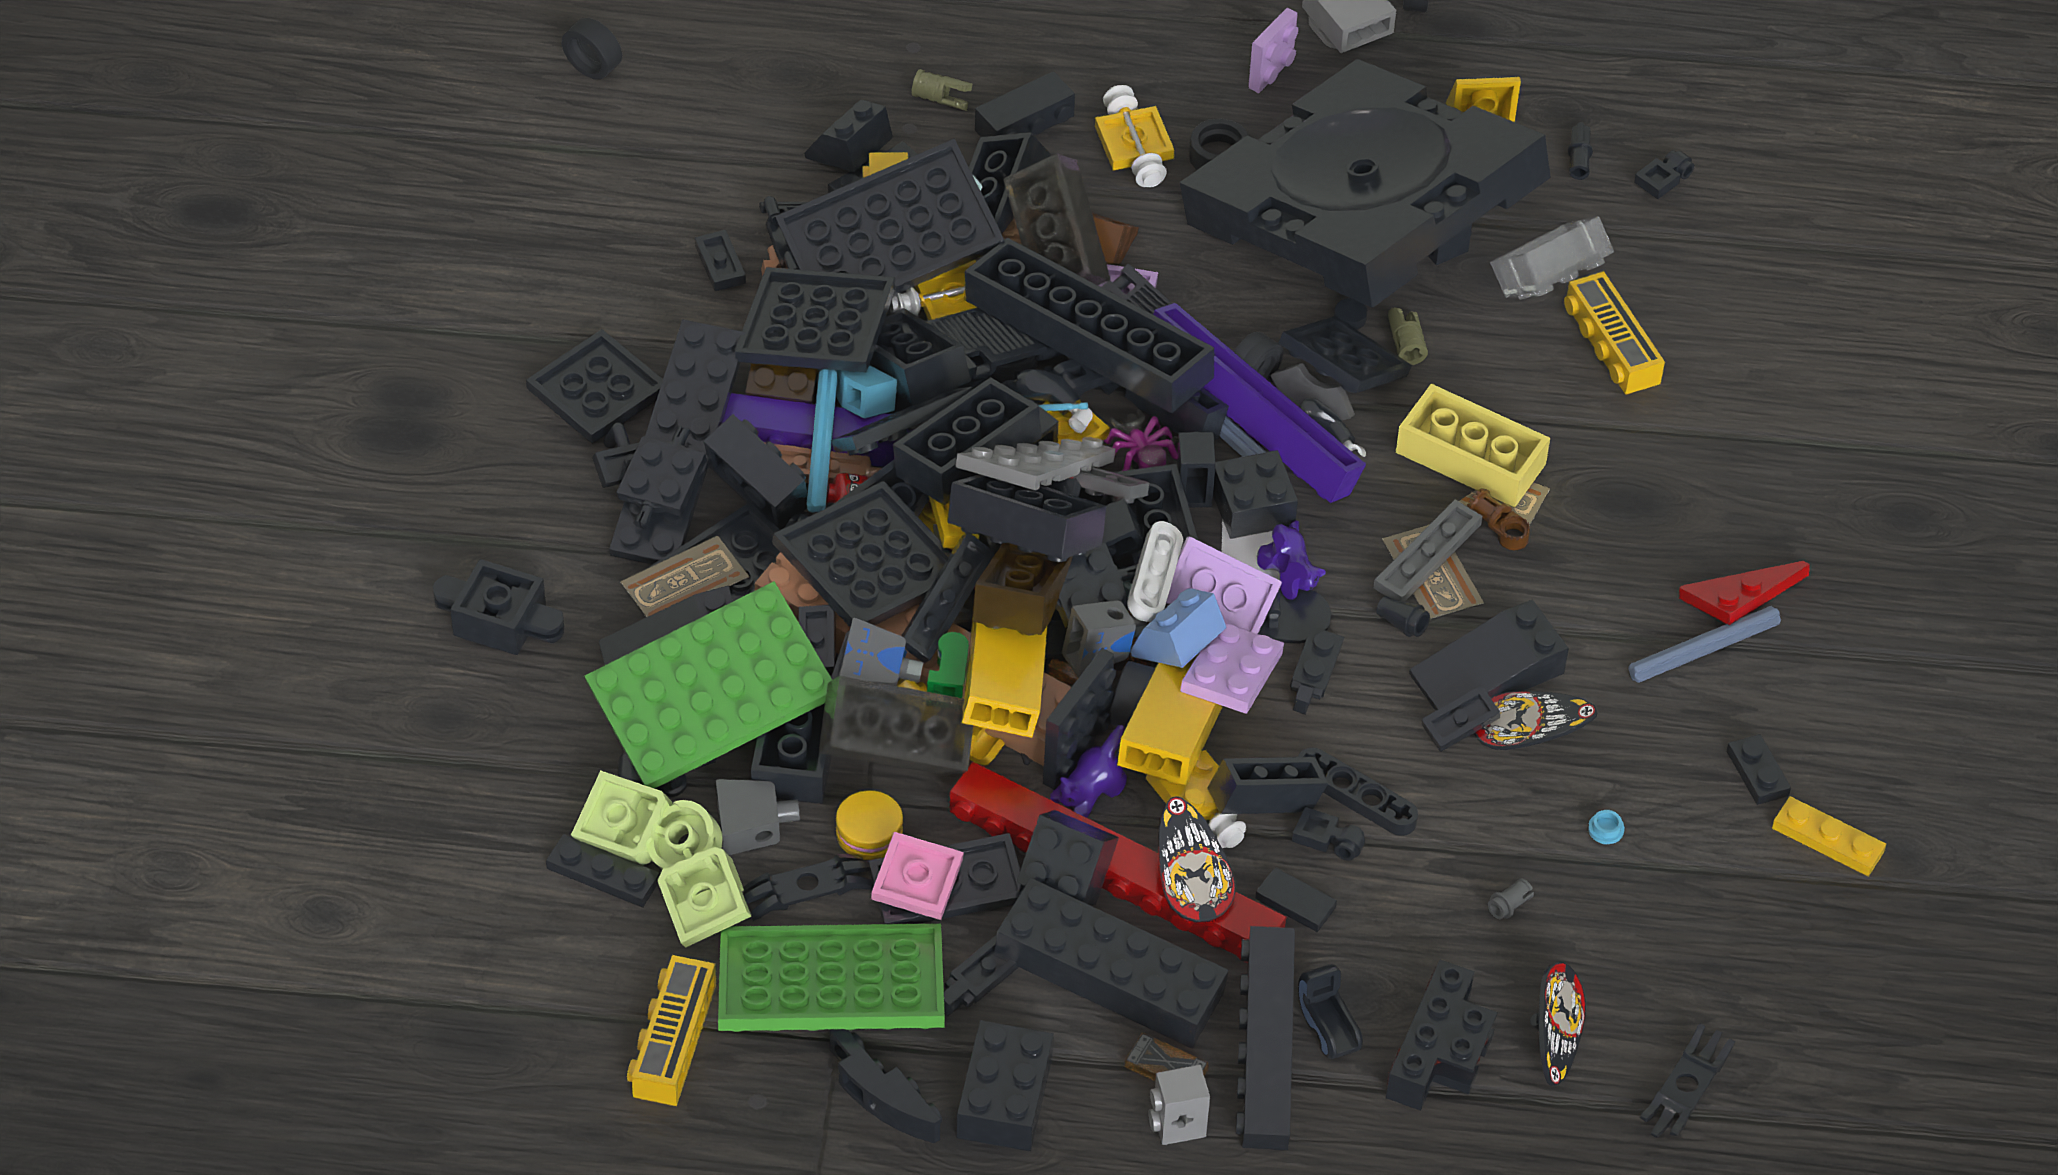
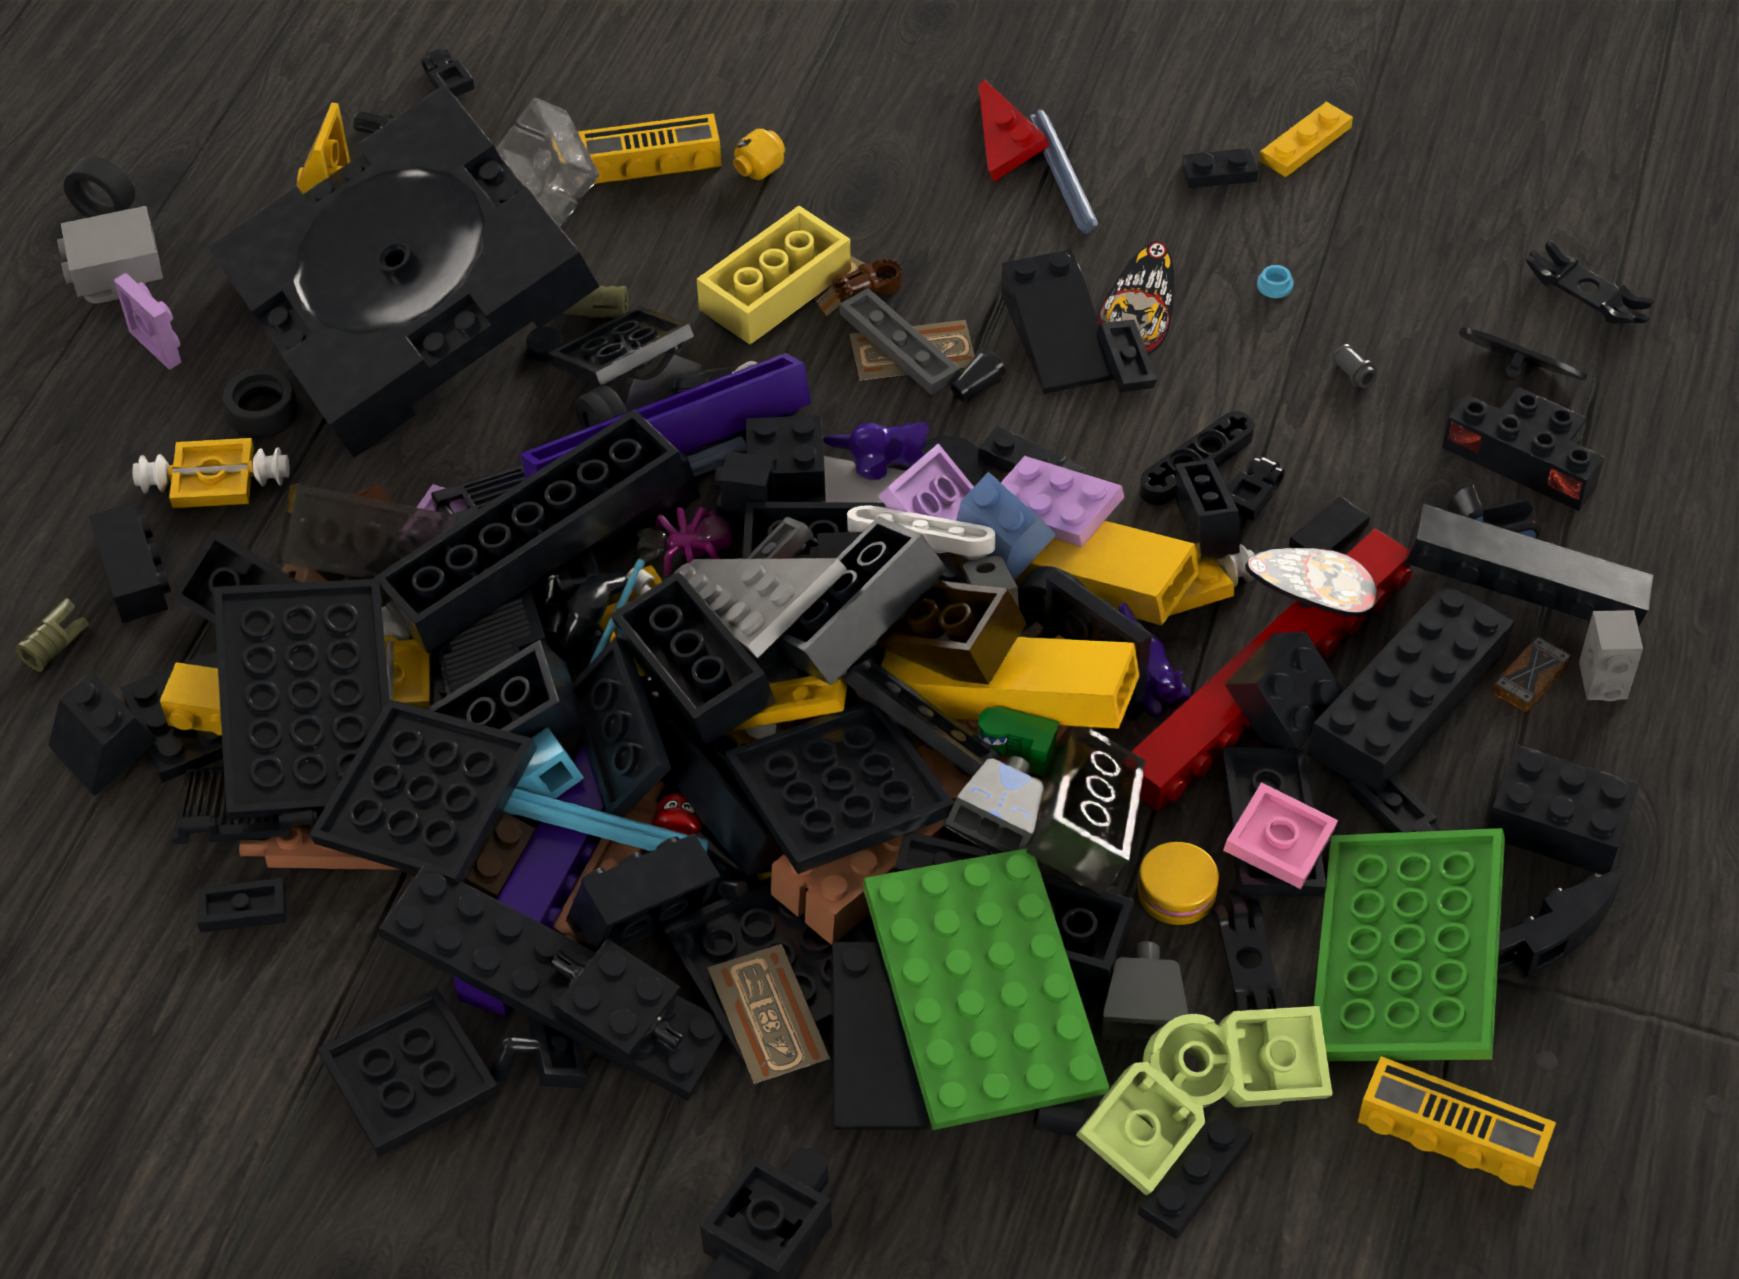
camera: 75 degrees left, 0 degrees up
none -> yellow head [733,129,785,180]

